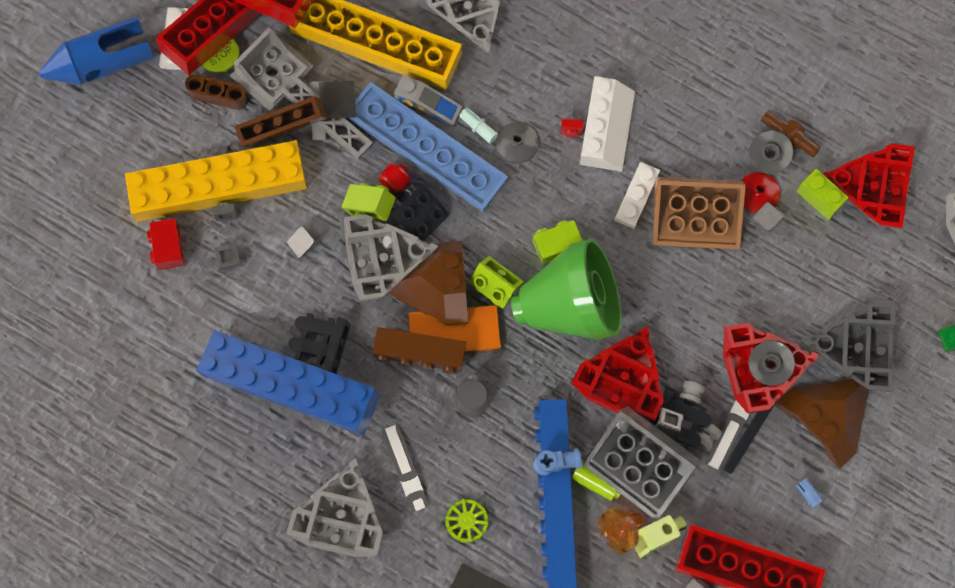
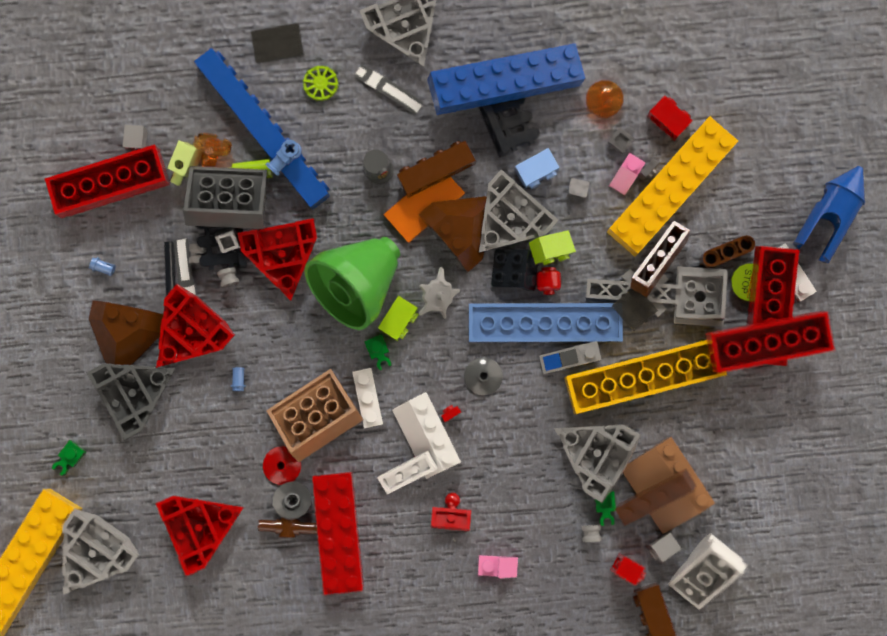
camera: 145 degrees right, 10 degrees up
light aqua axle [460,108,498,144] -> none
lime brick [468,256,524,308] -> none
dark grey dish [749,341,795,386] -> none
flat silver slope [752,202,784,232] -> none
lime brick [796,169,849,220] -> none
none -> medium blue pin [230,367,246,392]
none -> red brick [312,472,364,595]
none -> green plate [364,334,392,371]
none -> white plate [378,451,437,494]
none -> light grey piece [418,267,460,319]
none -> red plate [431,493,471,531]
none -> light blue brick [514,148,560,189]
none -> clear orange tile [586,80,624,118]
none -> bright pink slope [609,153,645,195]

